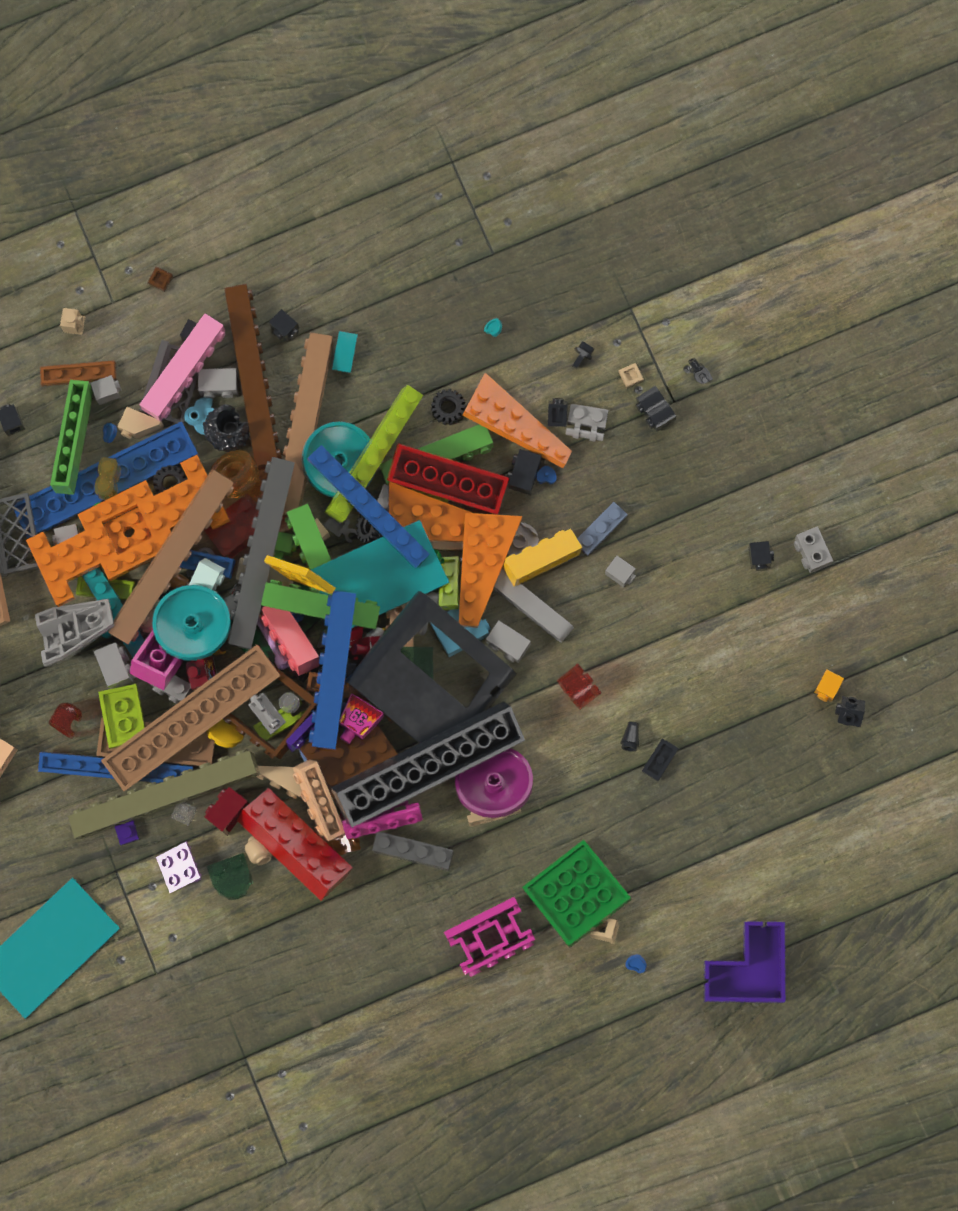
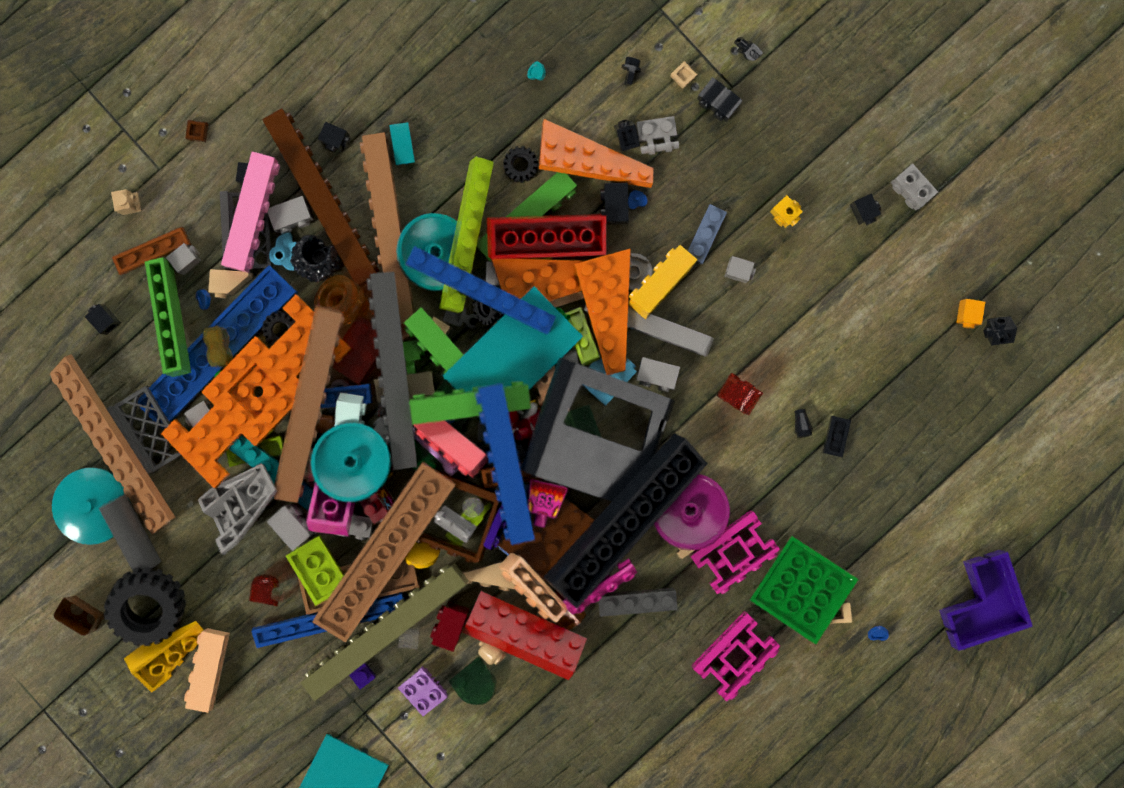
camera: 30 degrees left, 10 degrees up
yellow tile [264,555,336,594] -> none
none -> dark pink fence [689,510,780,594]
none -> yellow brick [770,195,803,228]

